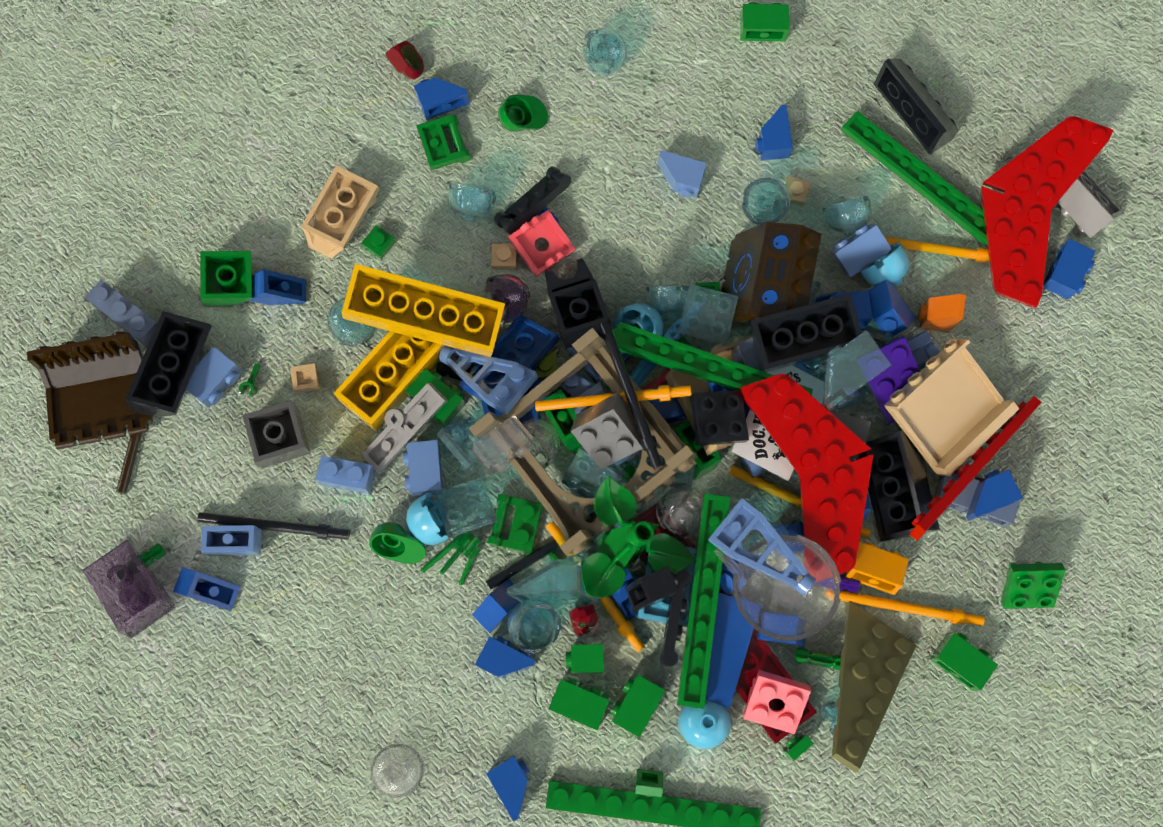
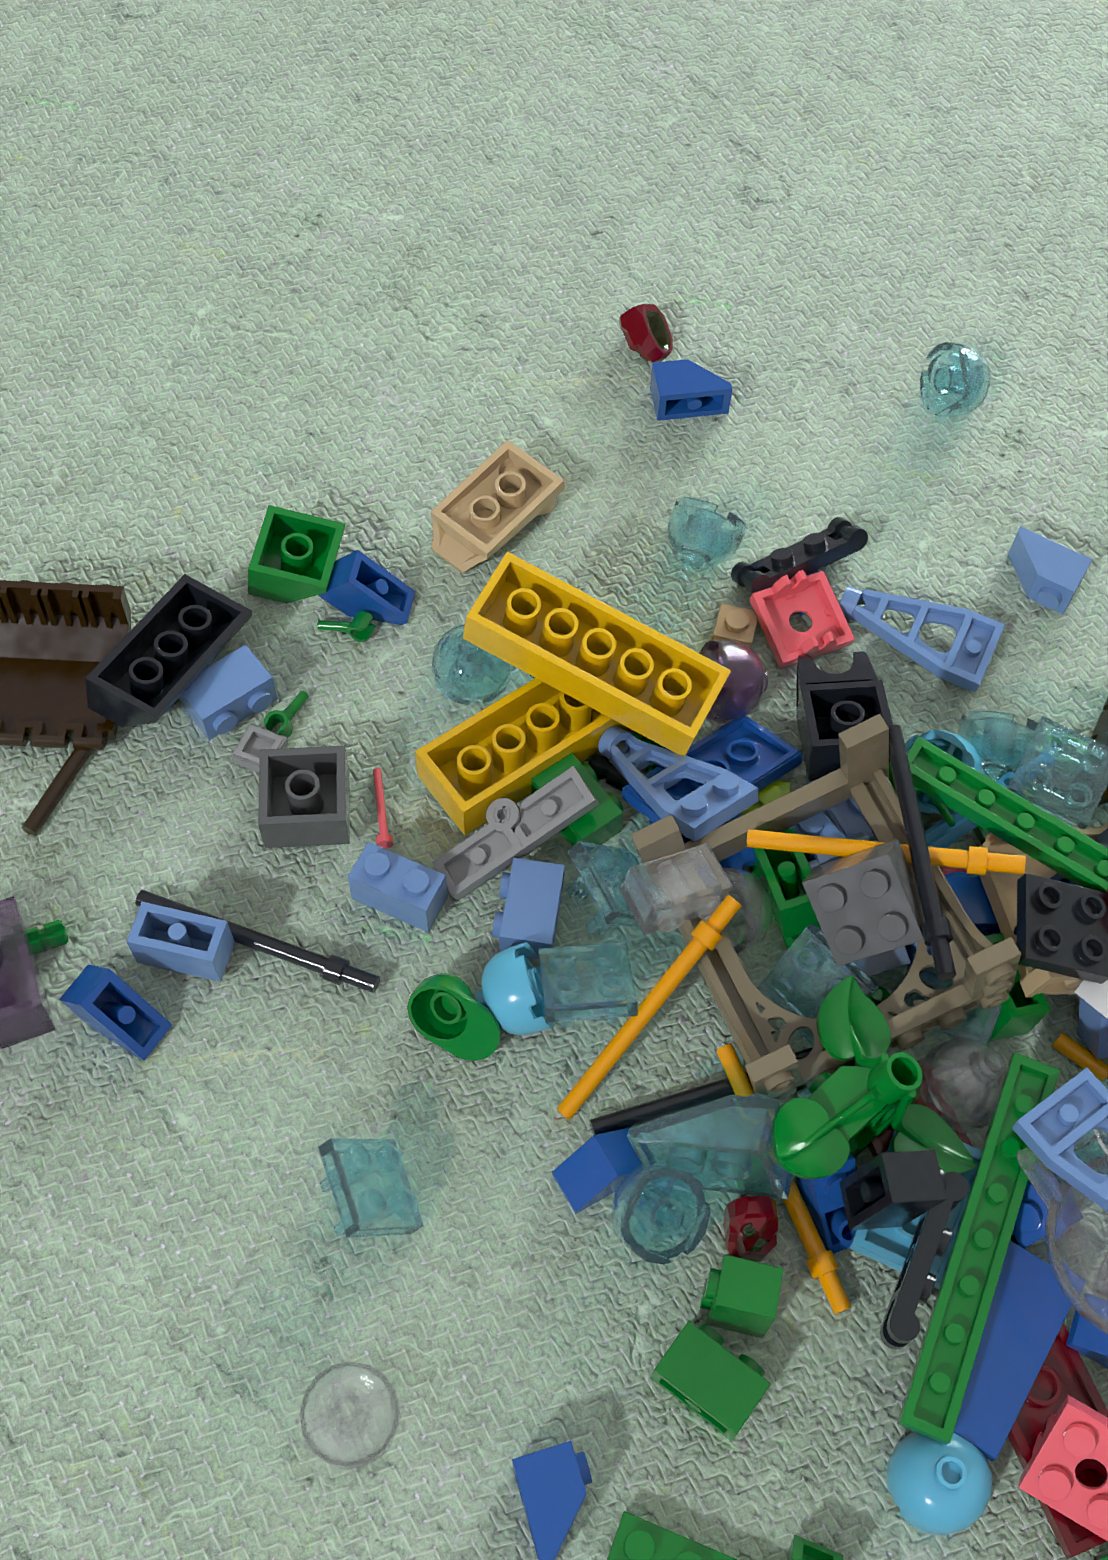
camera: 15 degrees right, 15 degrees down
sand blue brick [84,279,157,347] -> none
tan plate [290,363,320,393] -> none
green plate [361,225,396,260] -> none
green plate [416,115,471,170] -> none
green plant [421,530,481,585] -> none
blue slope [475,635,537,678] -> none
green plate [487,494,542,553] -> none
green cap [498,94,548,132] -> none
green brick [610,674,665,738] -> none
none -> light grey tile [231,723,289,773]
none -> green hand [317,611,376,642]
none -> clear light blue plate [318,1138,424,1238]
none -> coral piece [373,768,394,849]
none -> light orange bar [556,895,742,1120]
none -> medium blue plate [839,585,1005,693]

